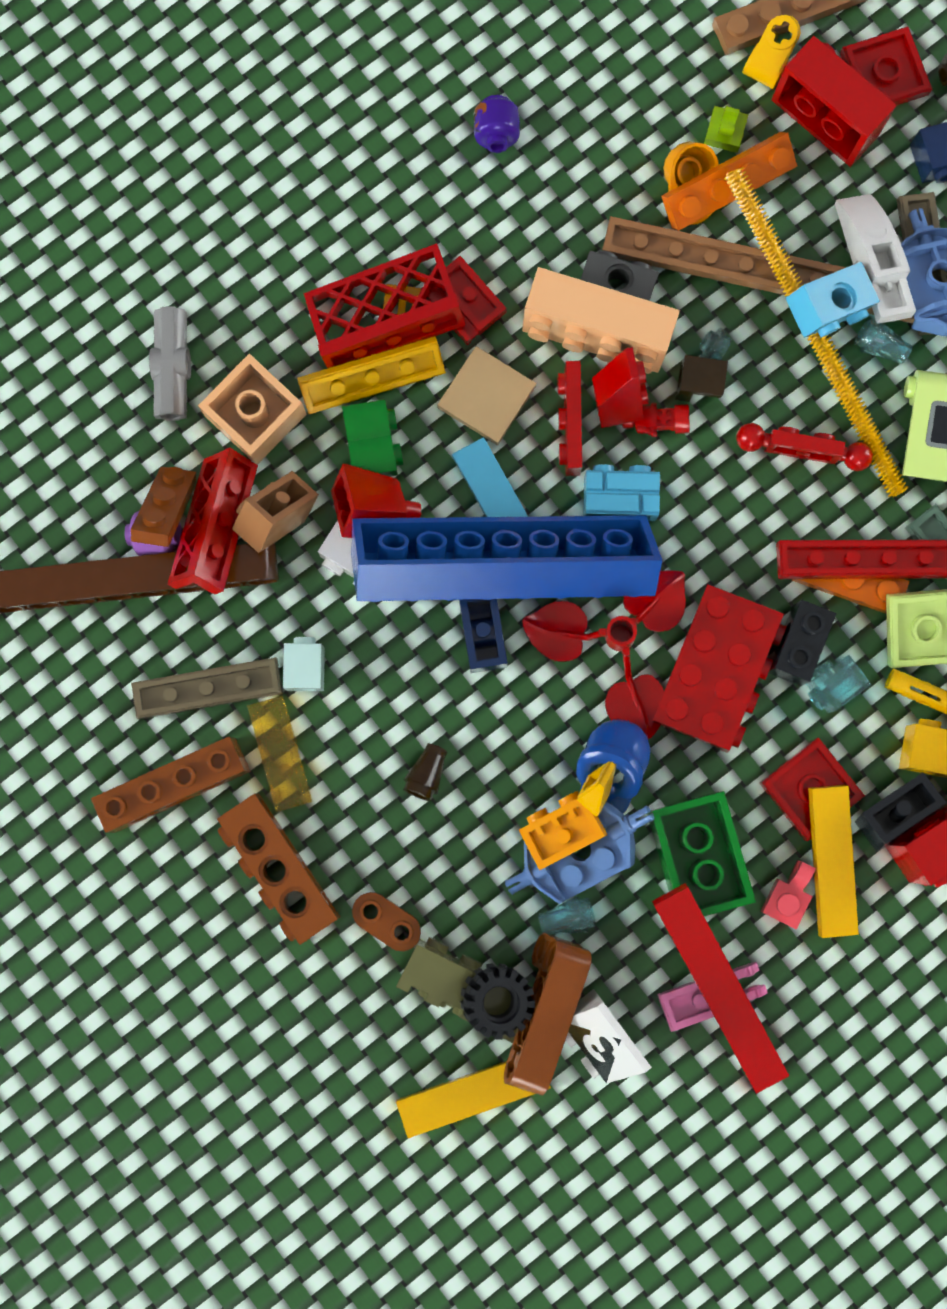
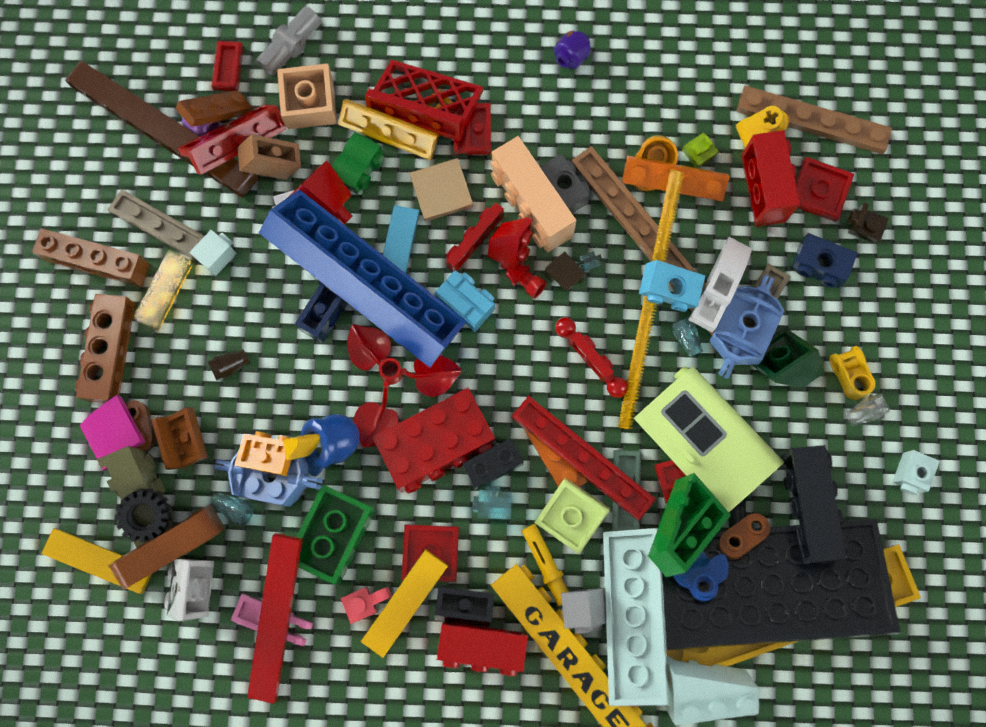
camera: 45 degrees right, 5 degrees down
none -> dark pink slope [80,395,145,471]
none -> dark orange bracket [152,407,208,470]
none -> red tile [211,41,244,92]

